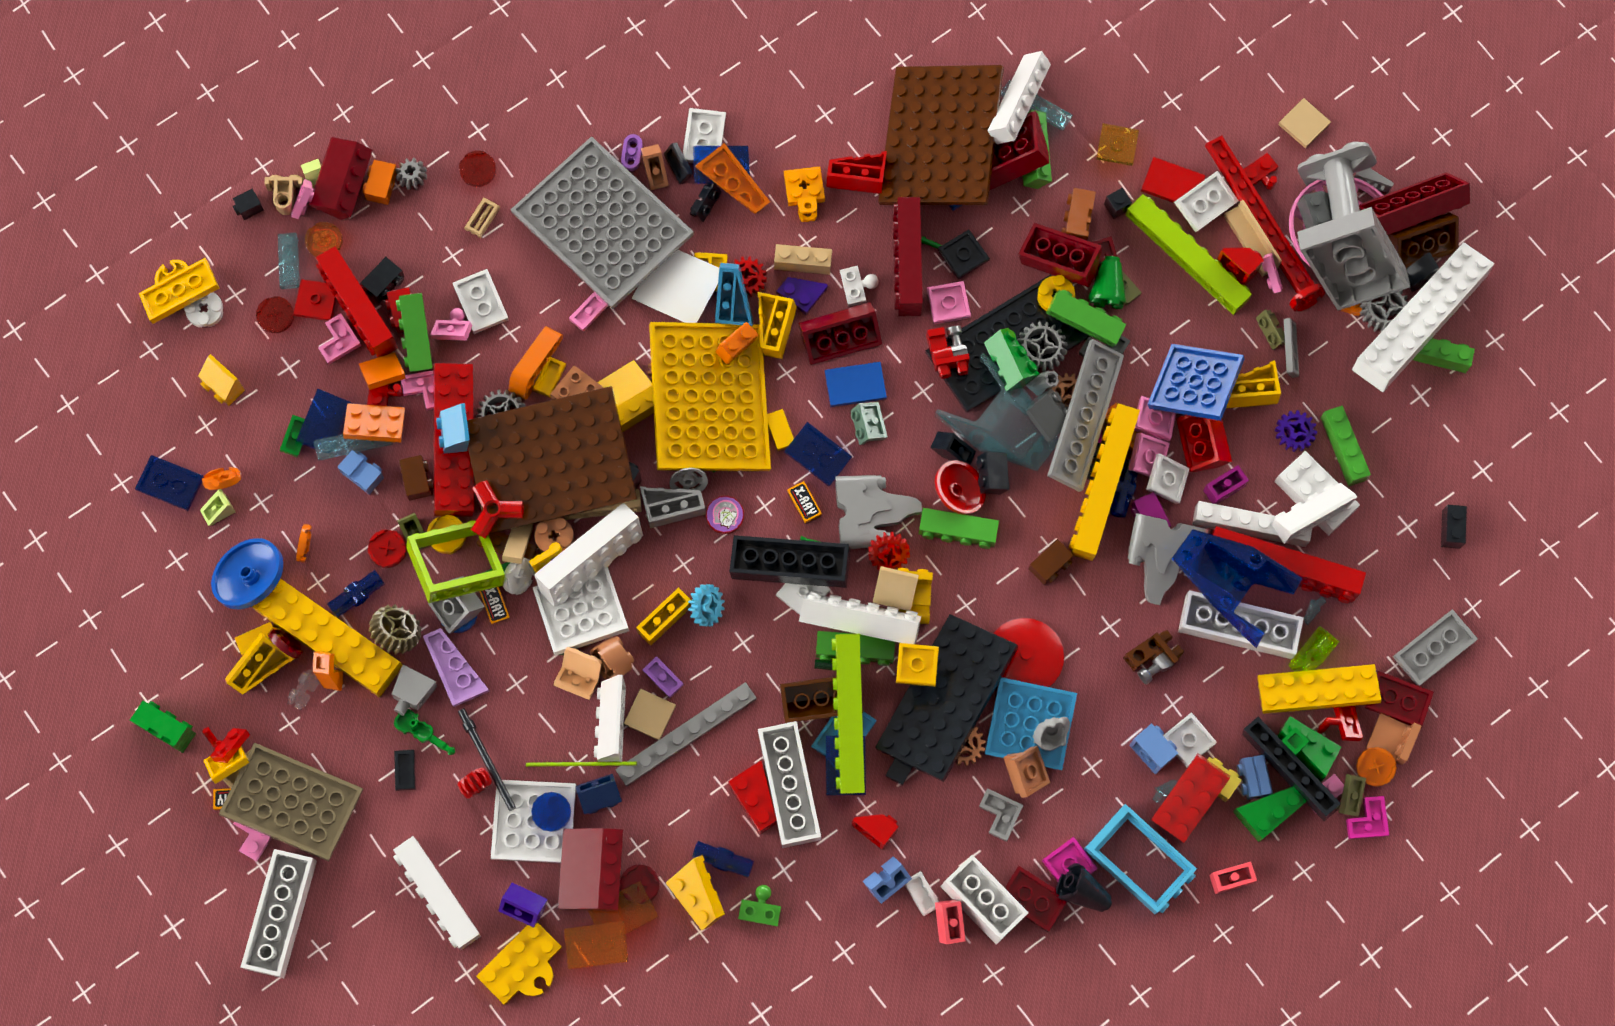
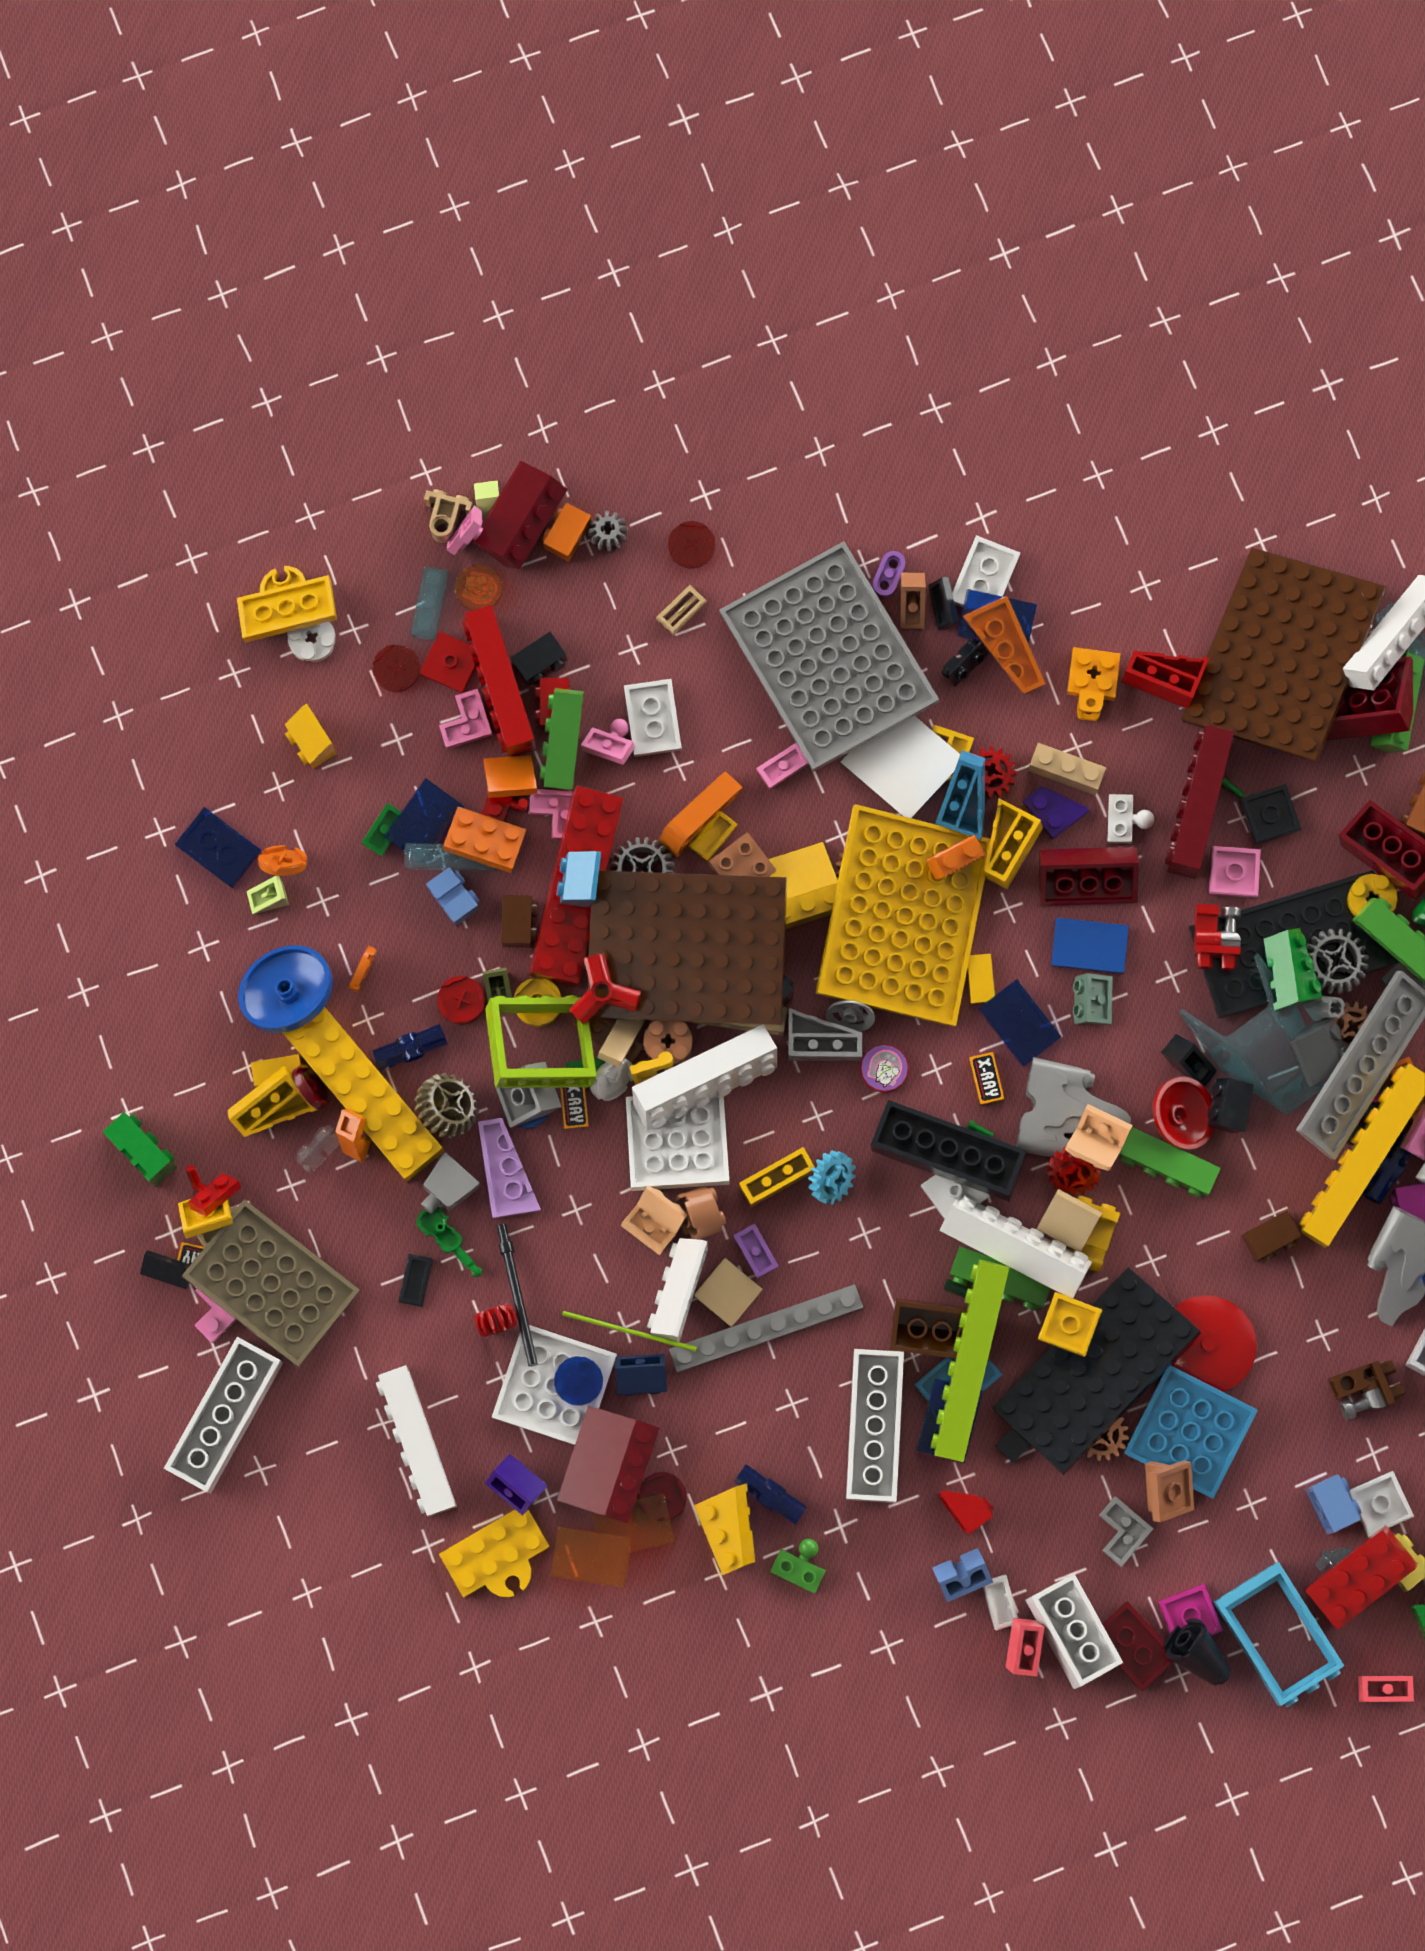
camera: 20 degrees right, 5 degrees up
black brick [232,188,264,220] -> none
red wedge [728,761,777,834] -> none
light grey hair [1033,717,1070,751] -> none
none -> black tile [140,1250,191,1289]
none -> light nougat bracket [1065,1104,1133,1171]

